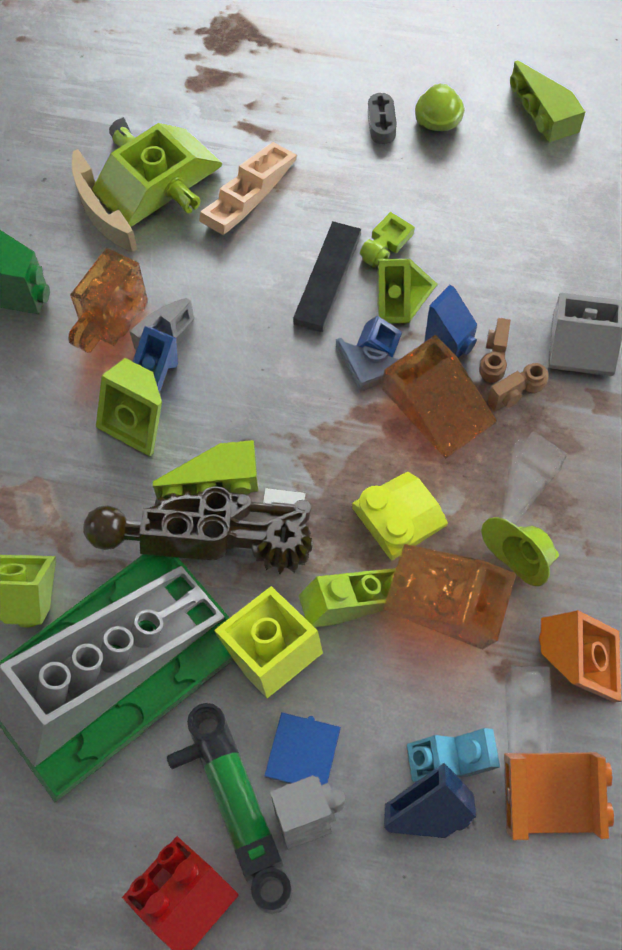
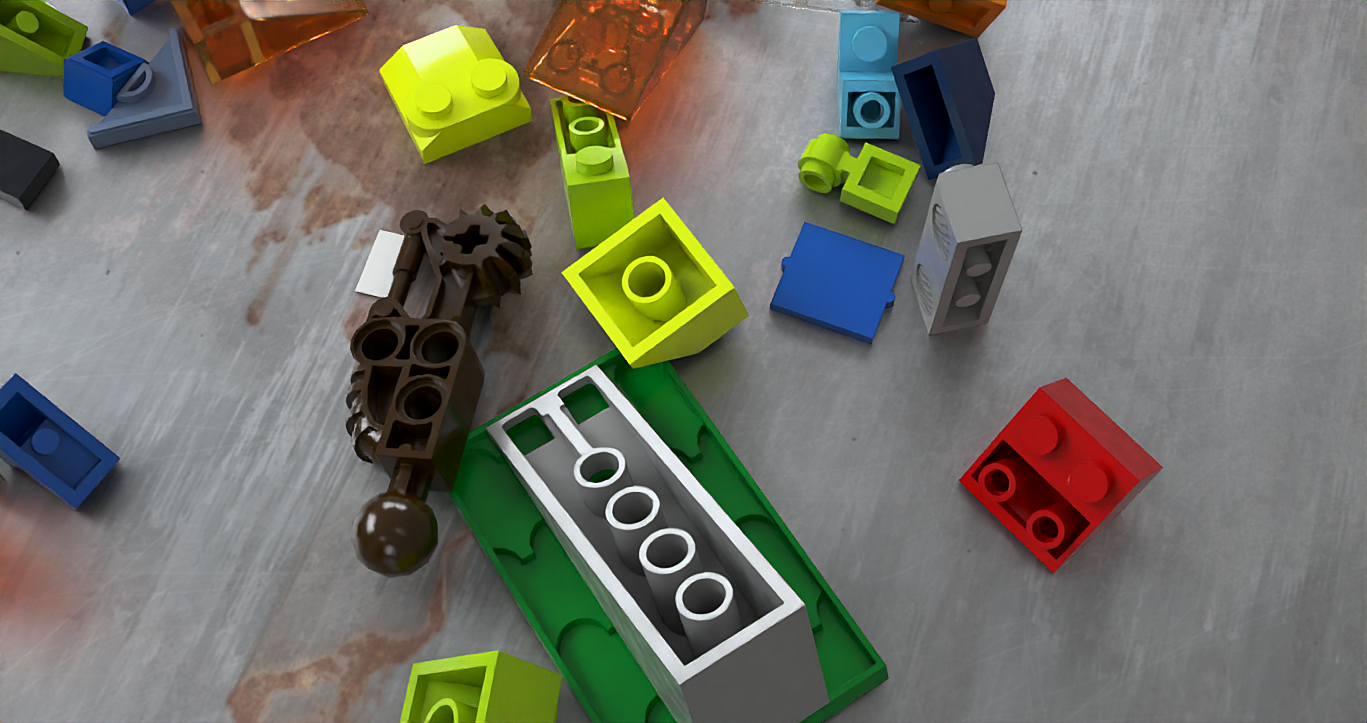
camera: 85 degrees left, 0 degrees up
lime slope [96,358,162,457] -> none
lime slope [153,440,258,499] -> none
piece [166,703,292,914] -> none
none -> lime plate [798,133,921,224]

